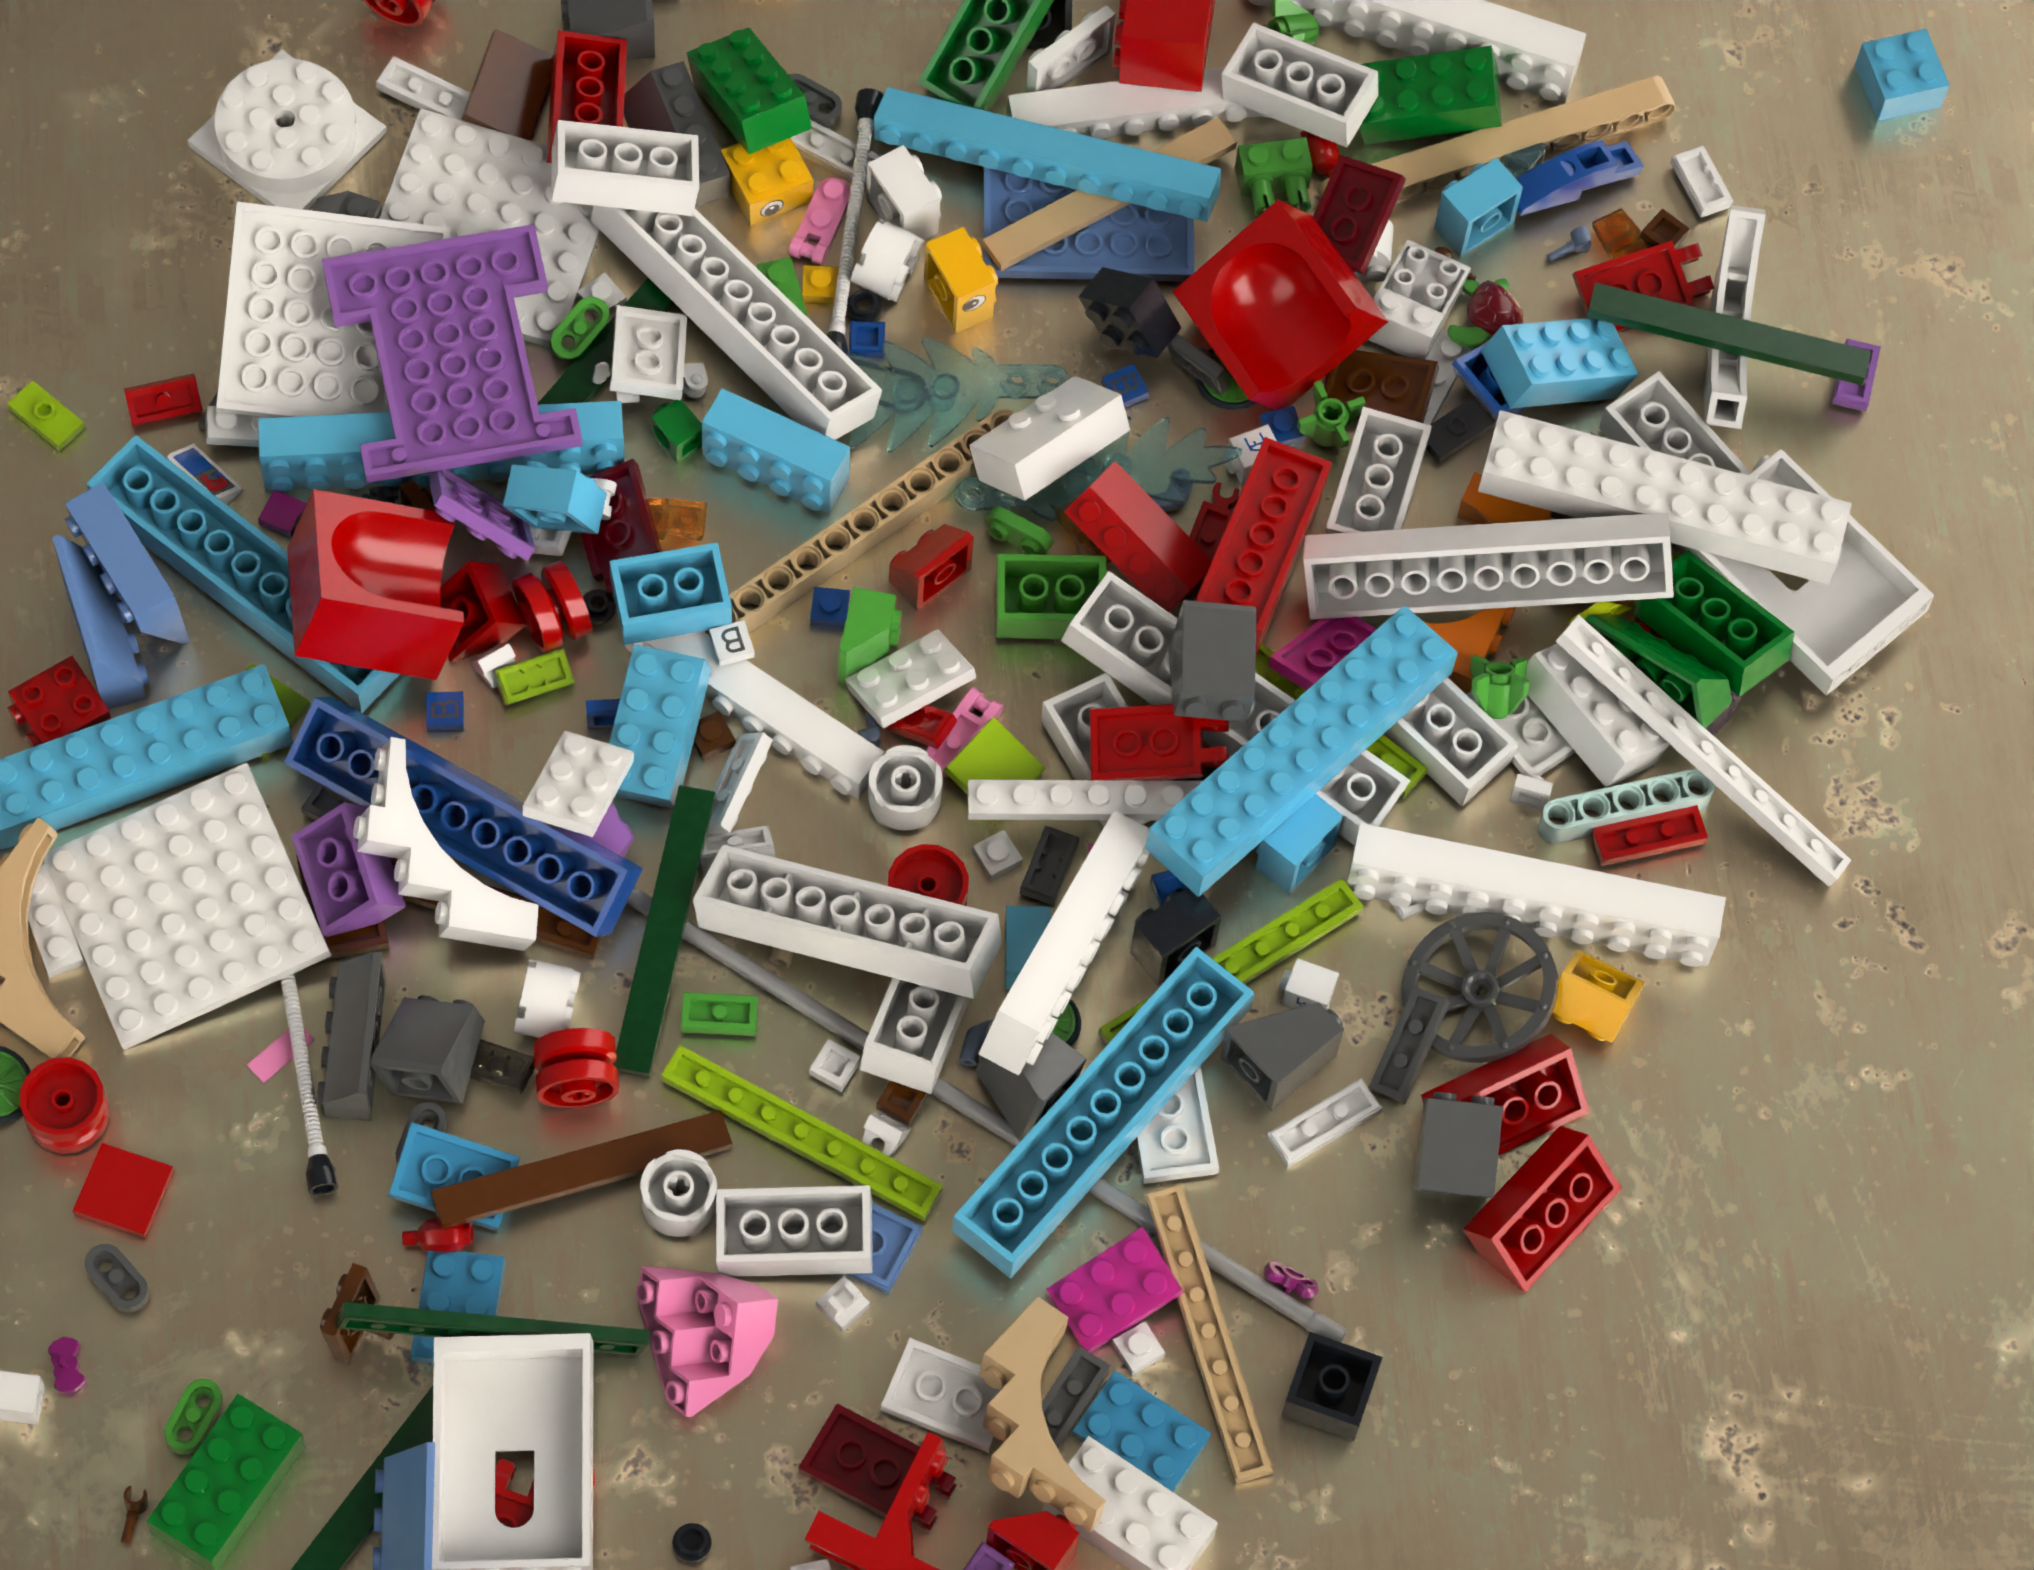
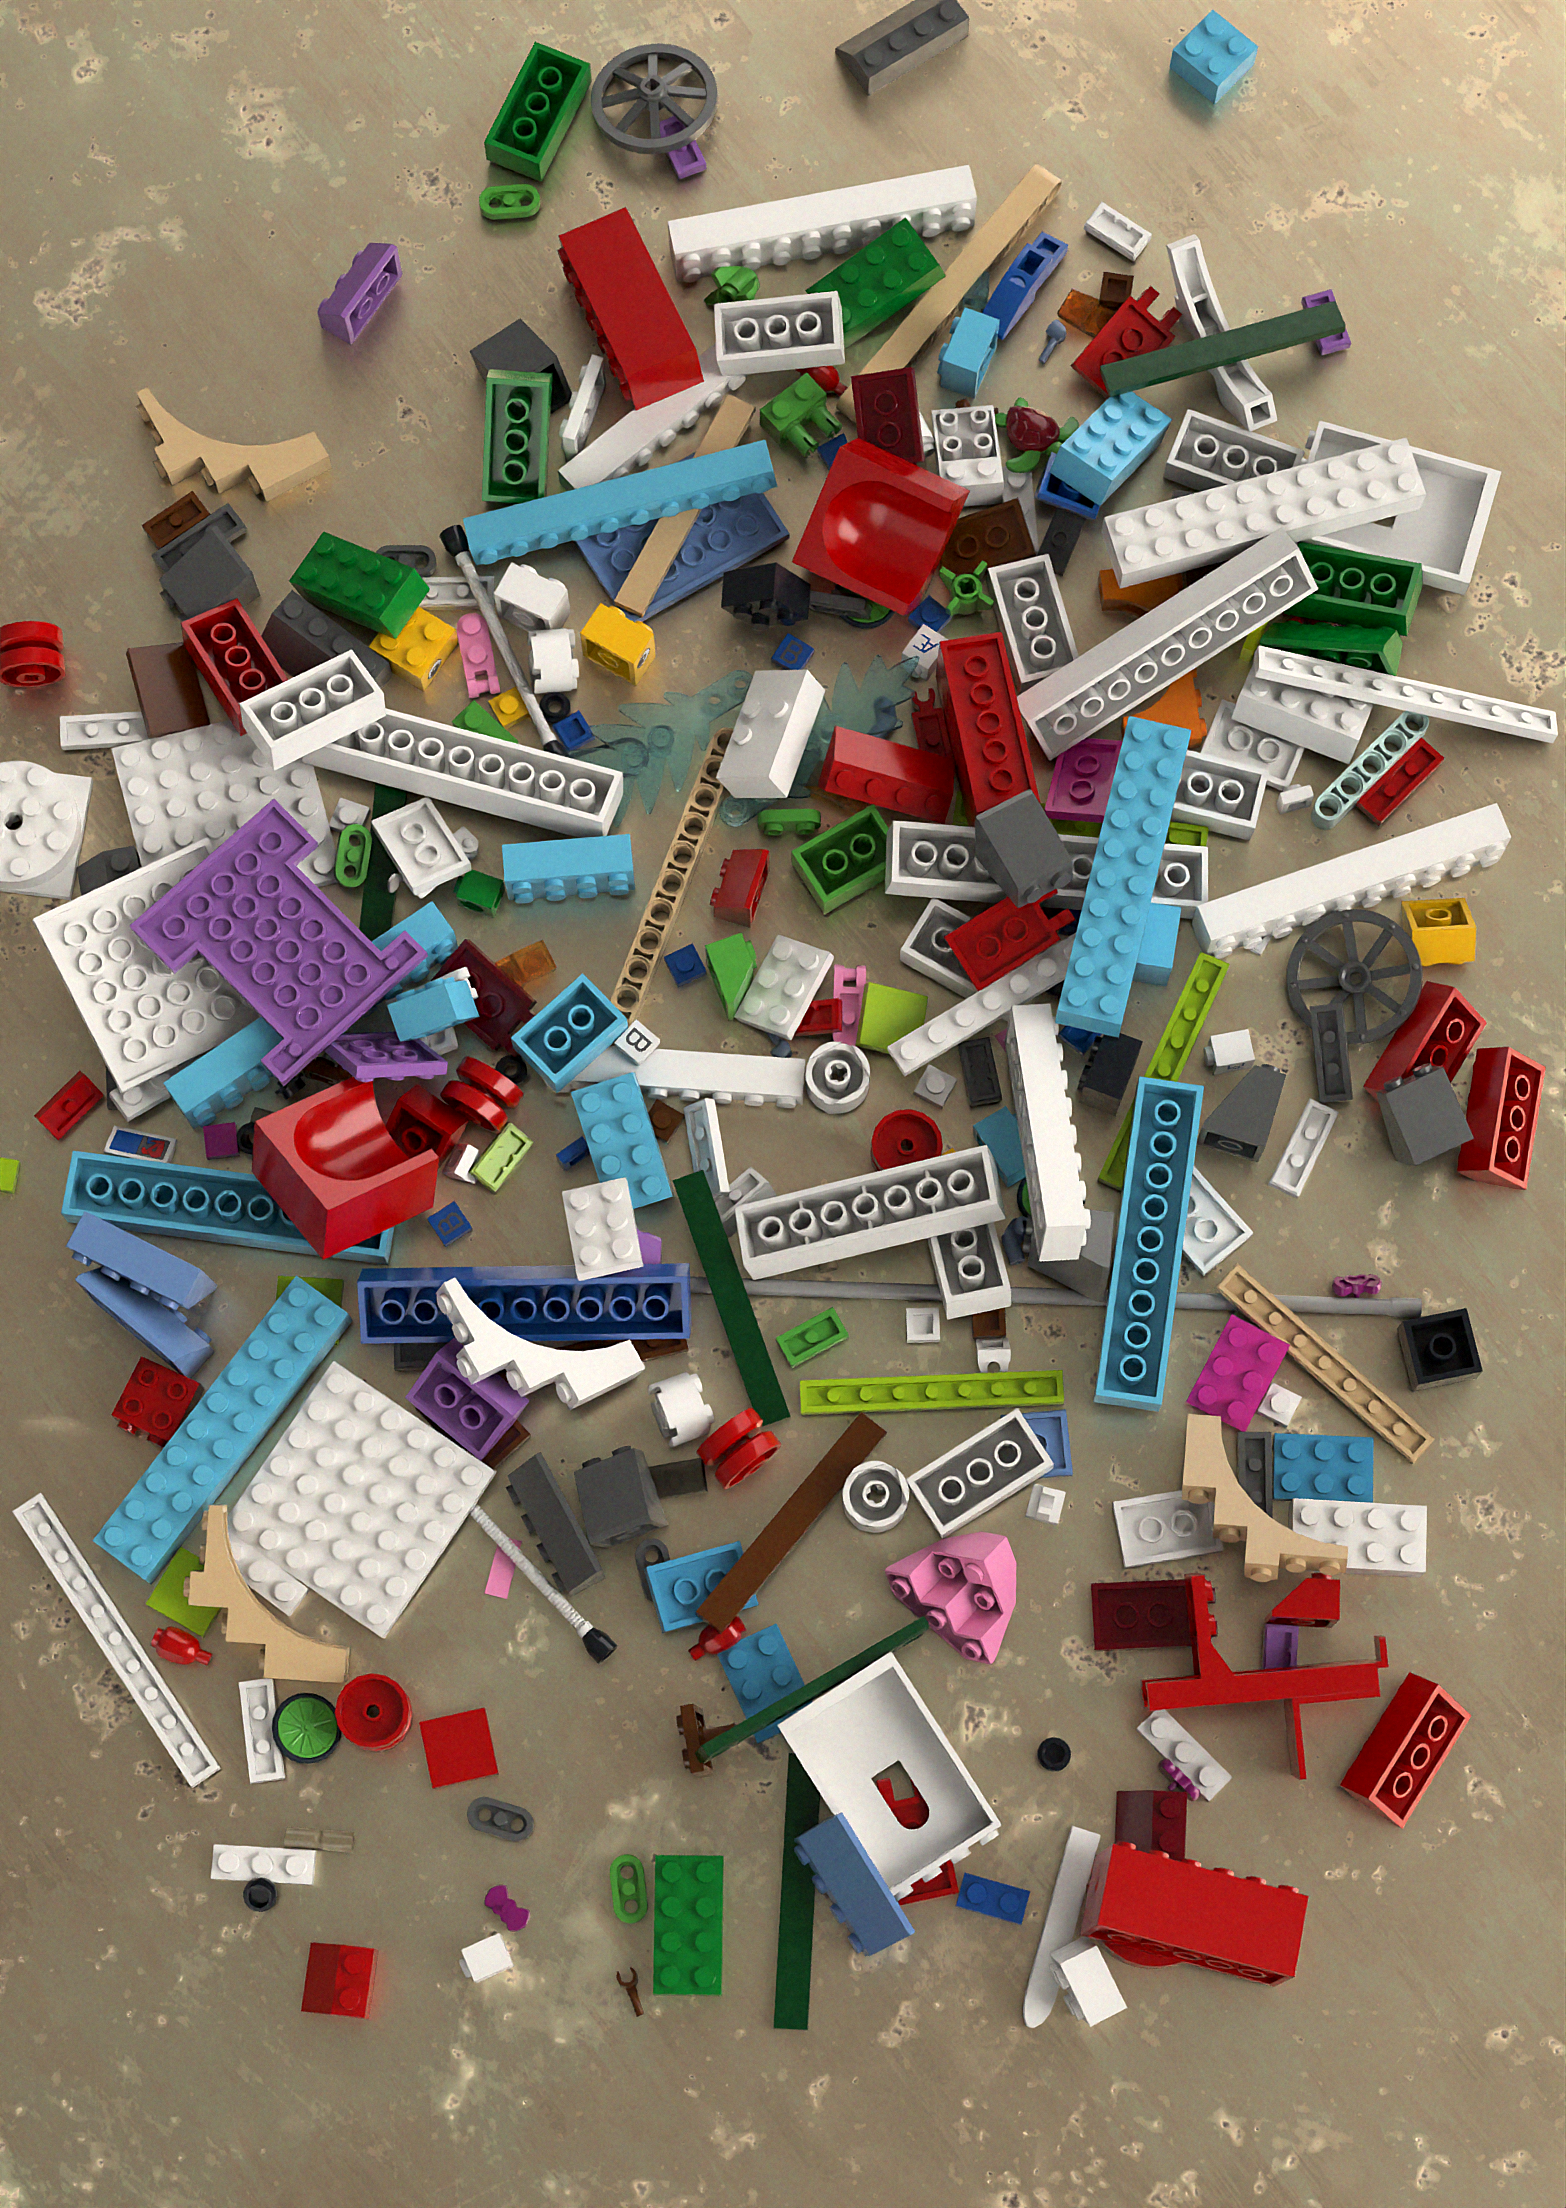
camera: 25 degrees left, 10 degrees up
bright green brick [1470,655,1529,719] -> none

